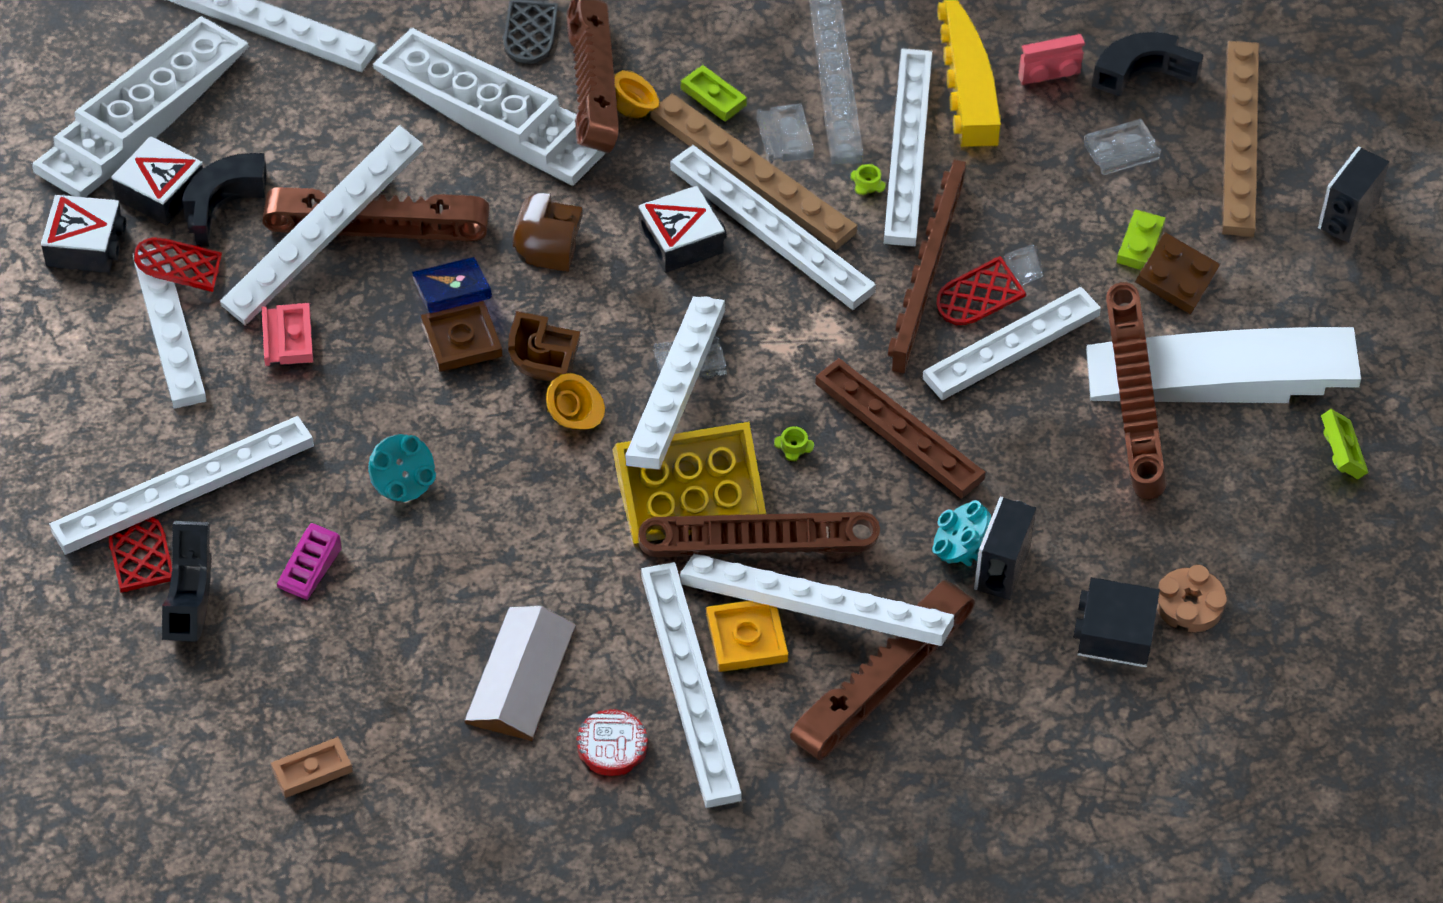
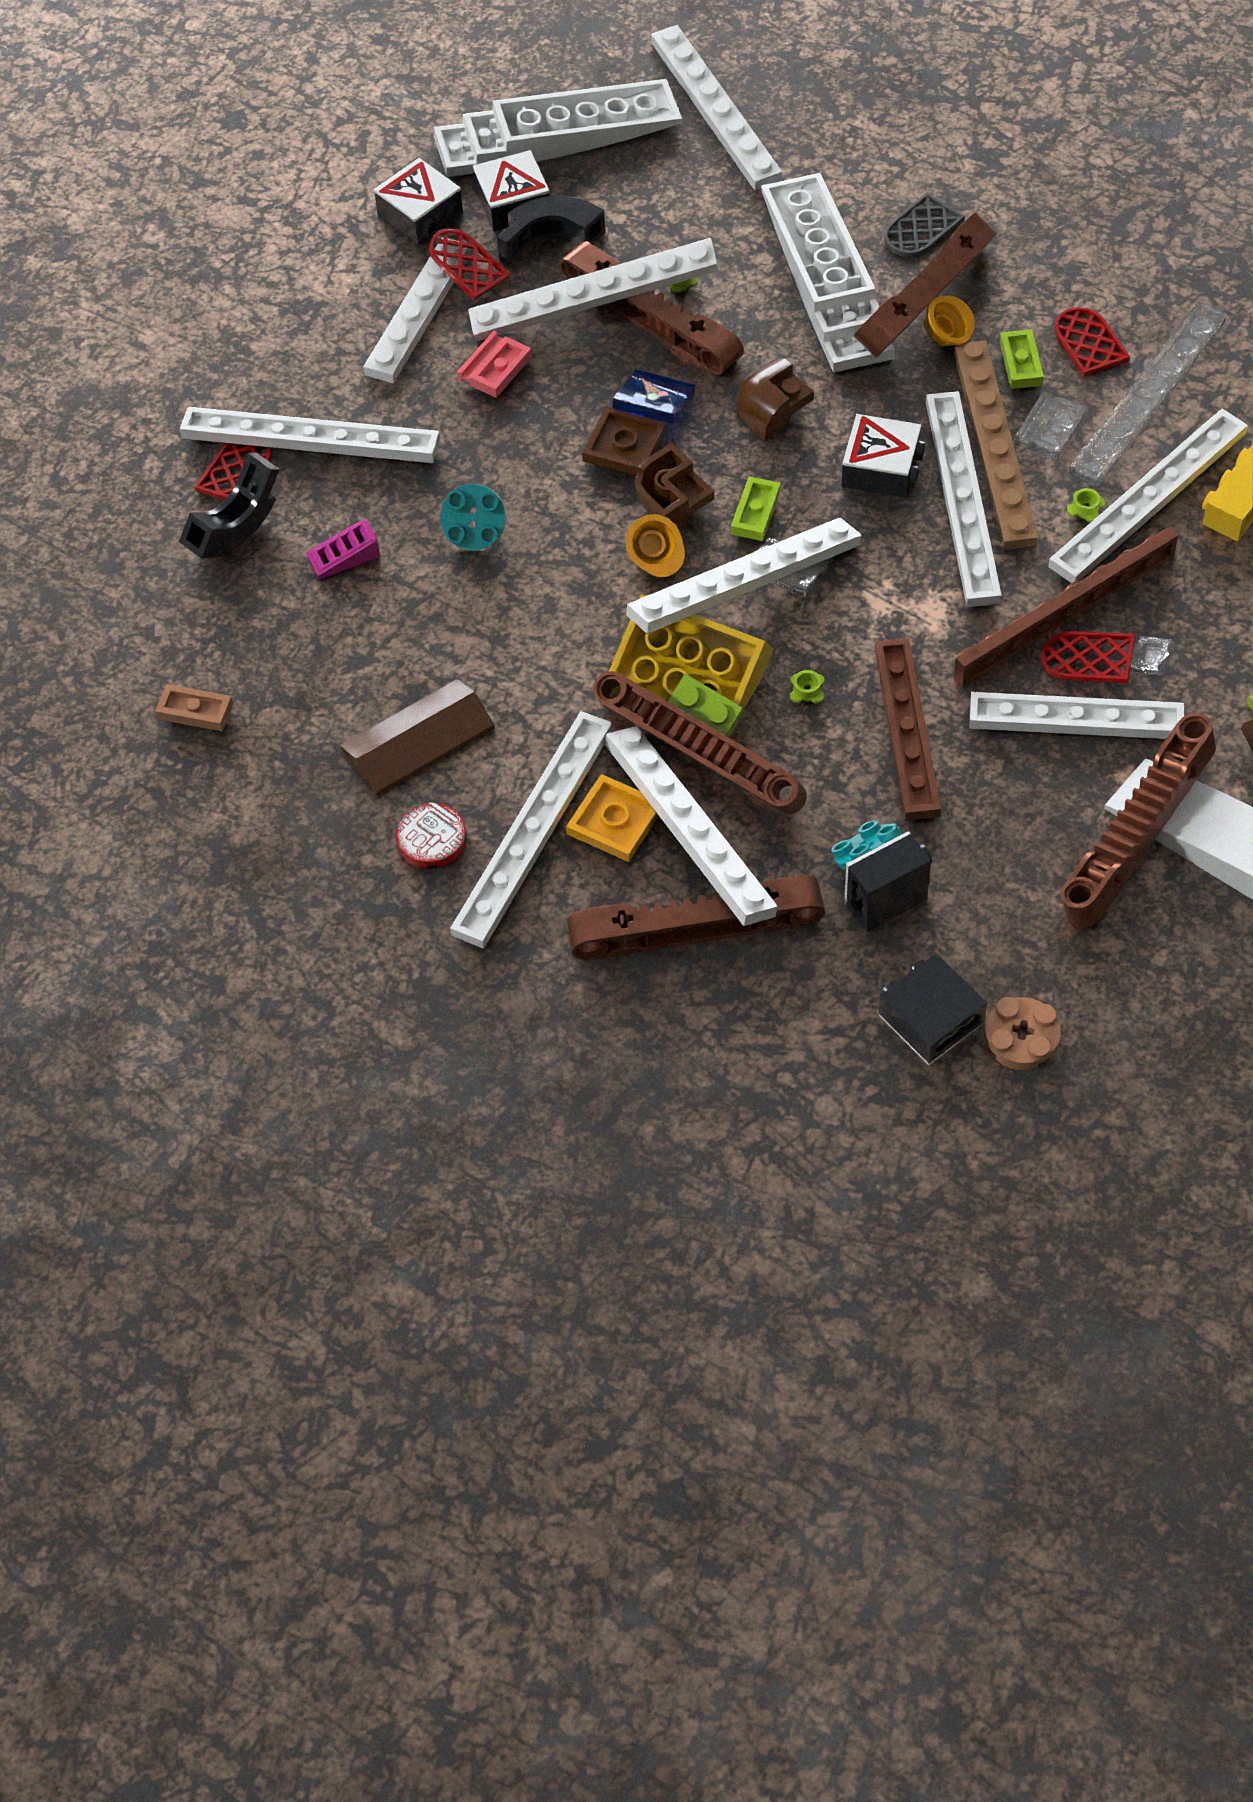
camera: 45 degrees right, 5 degrees up
none -> lime plate [668,674,745,737]
none -> lime plate [731,476,781,541]
none -> red window [1054,307,1130,377]

